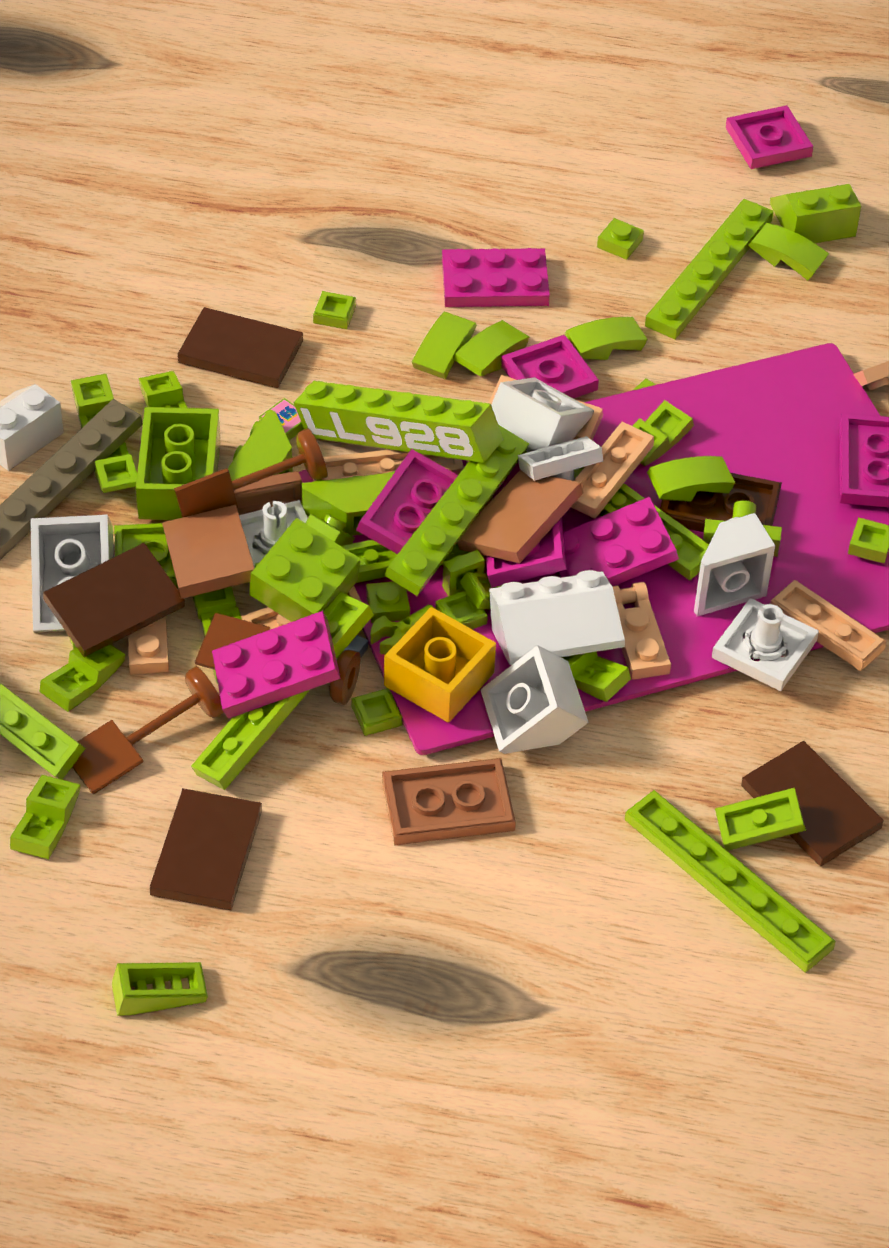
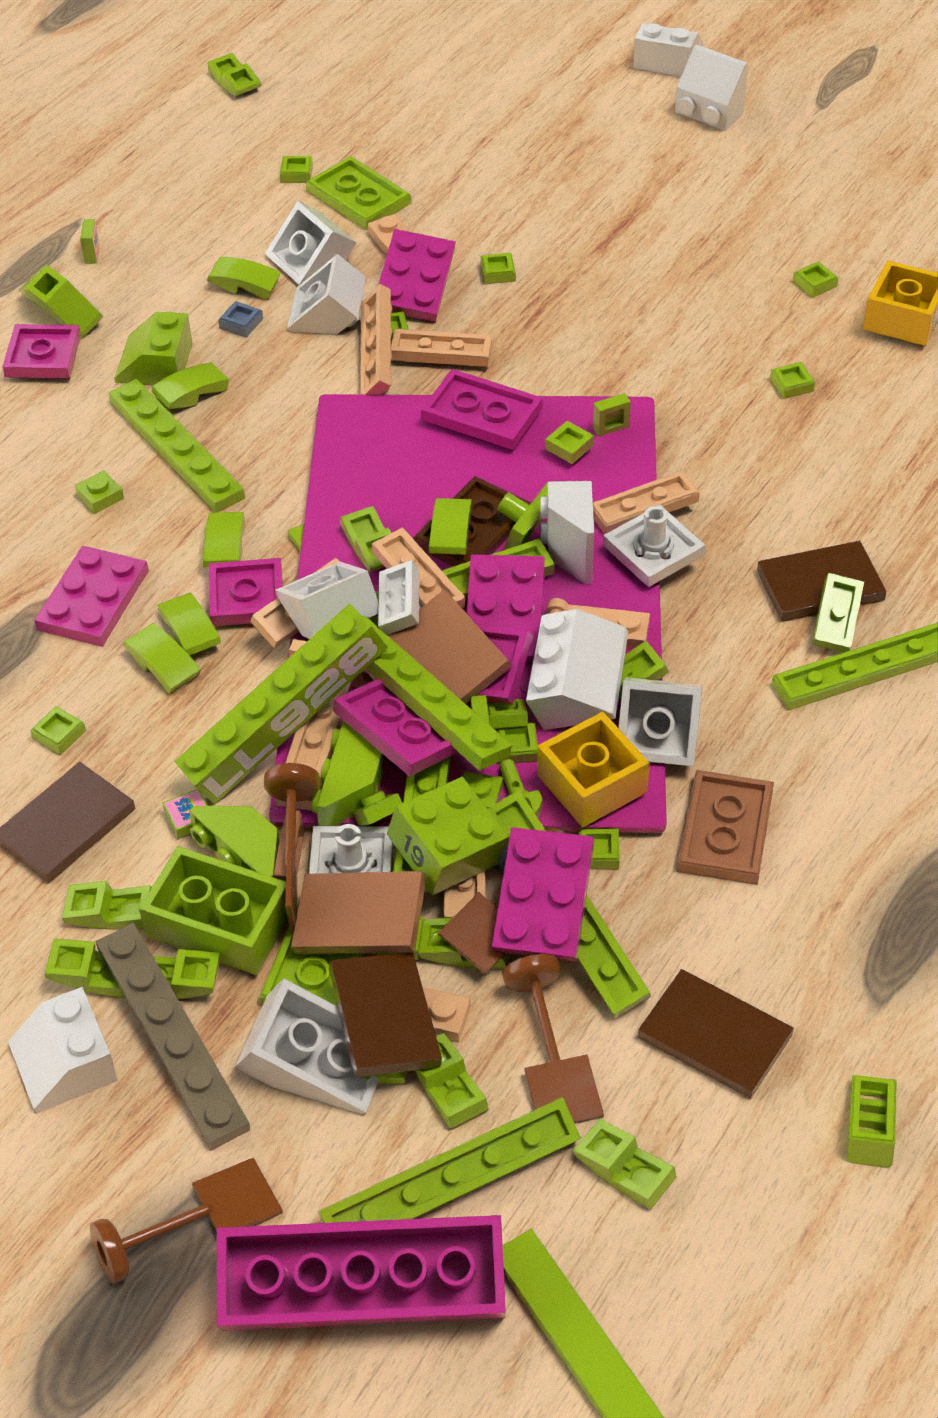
camera: 65 degrees left, 0 degrees up
none -> lime slope [19,265,103,339]

